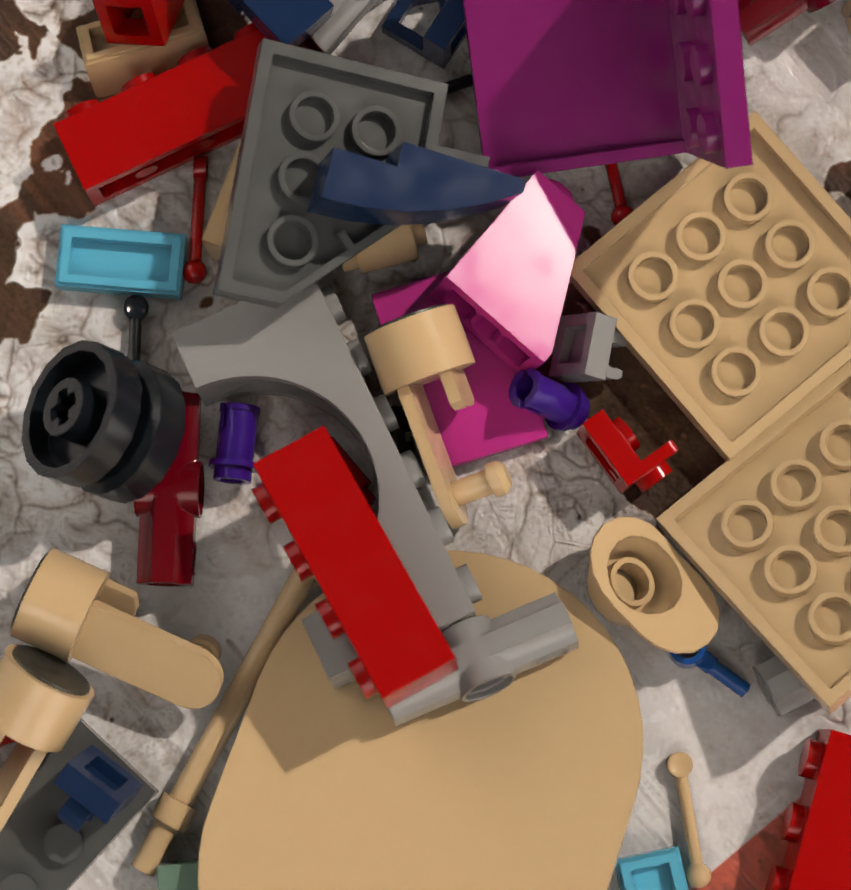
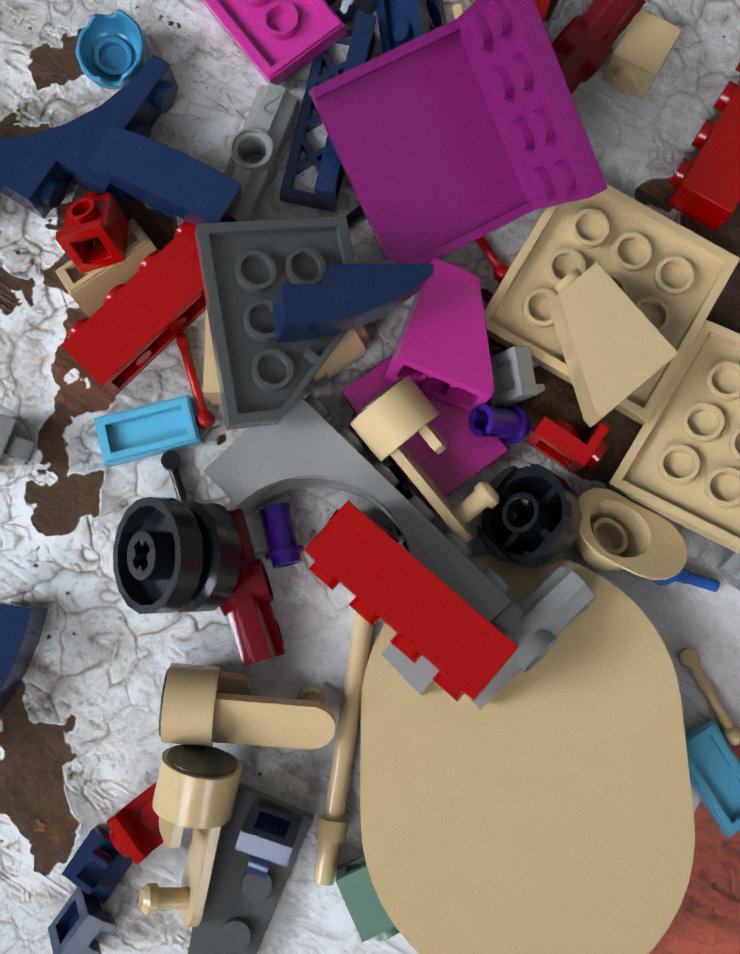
camera: 20 degrees left, 0 degrees up
none -> black cylinder [477,464,582,568]
none -> tan slope [549,262,679,428]

